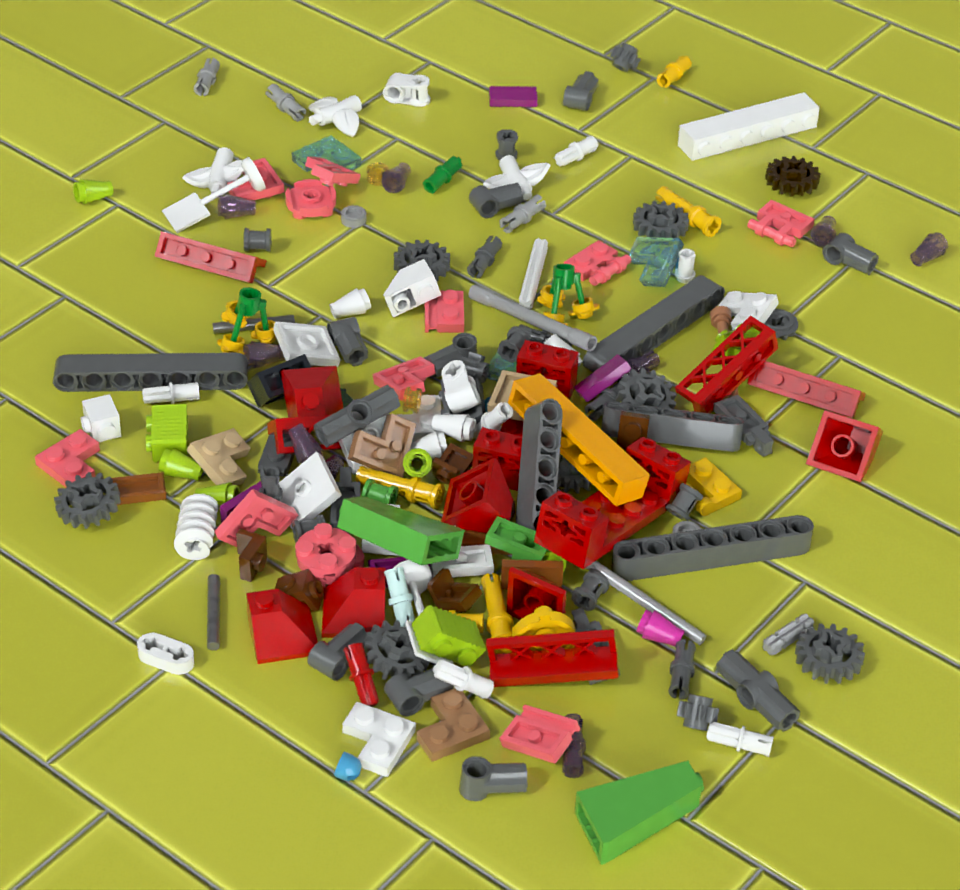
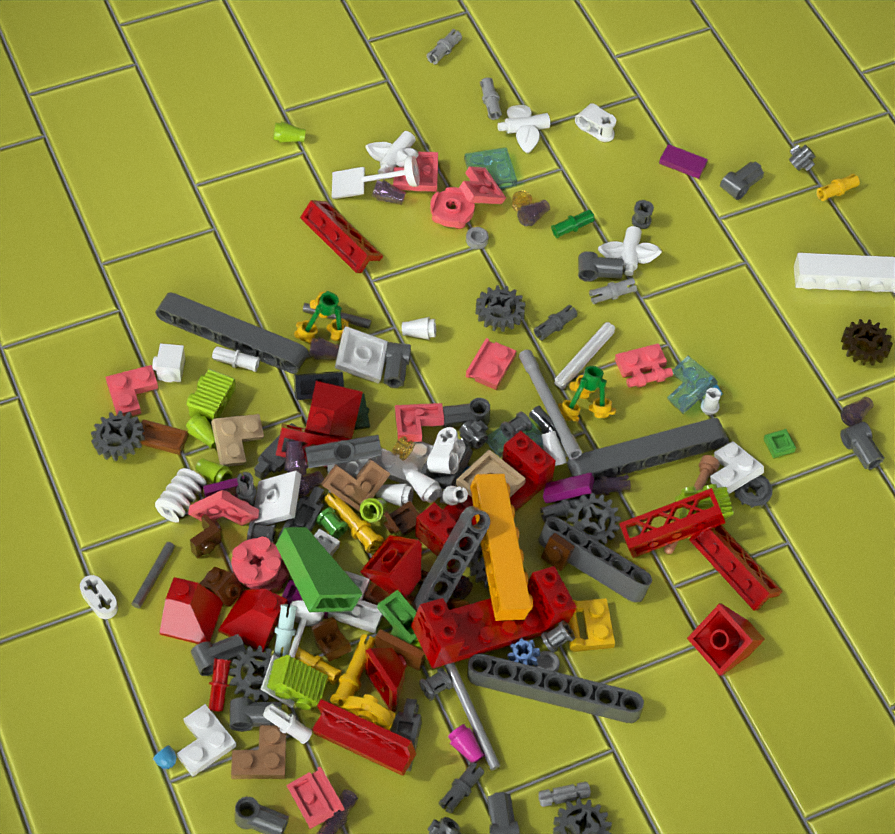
camera: 25 degrees right, 15 degrees up
dark grey bush [244,228,272,252] -> none
white slope [383,259,441,317] -> none
white axle [554,136,598,166] -> none
dark grey gear [633,201,689,243] -> none
yellow pin [656,186,722,237] -> none
dark grey hinge [713,395,774,457] -> none
coral plate [747,200,815,247] -> none
none -> medium blue gear [508,638,540,666]
none -> bright green tile [763,429,796,458]

